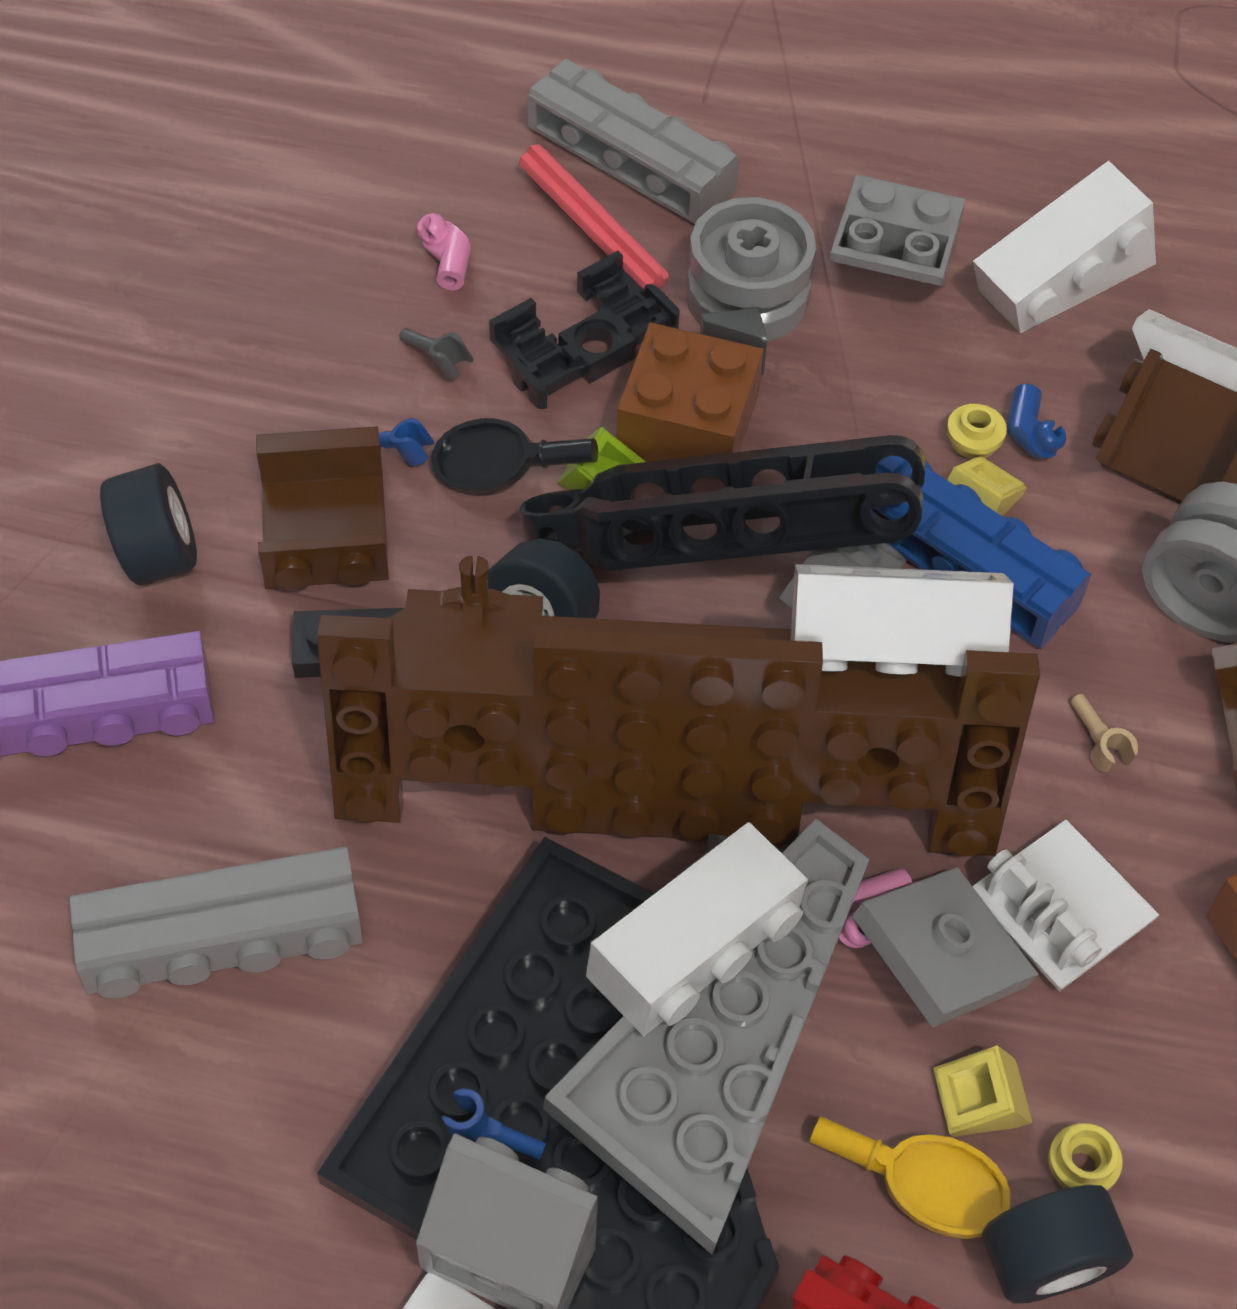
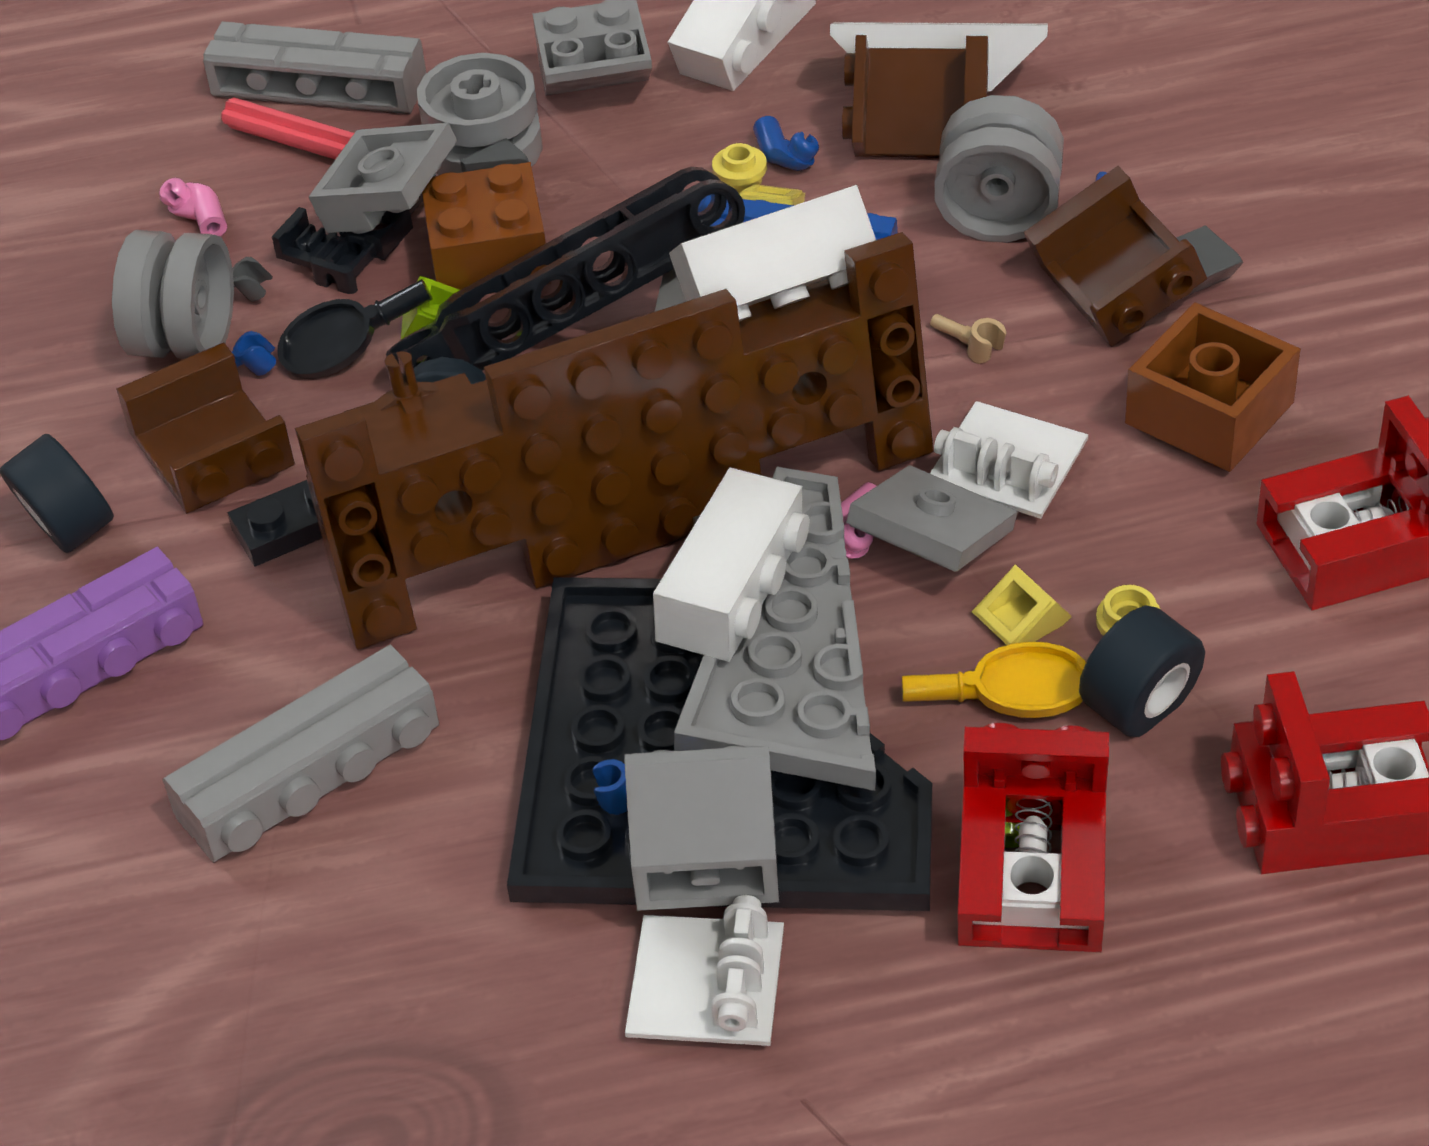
camera: 20 degrees left, 10 degrees down
none -> light grey wheel [112,230,234,359]
none -> light grey plate [308,123,457,234]

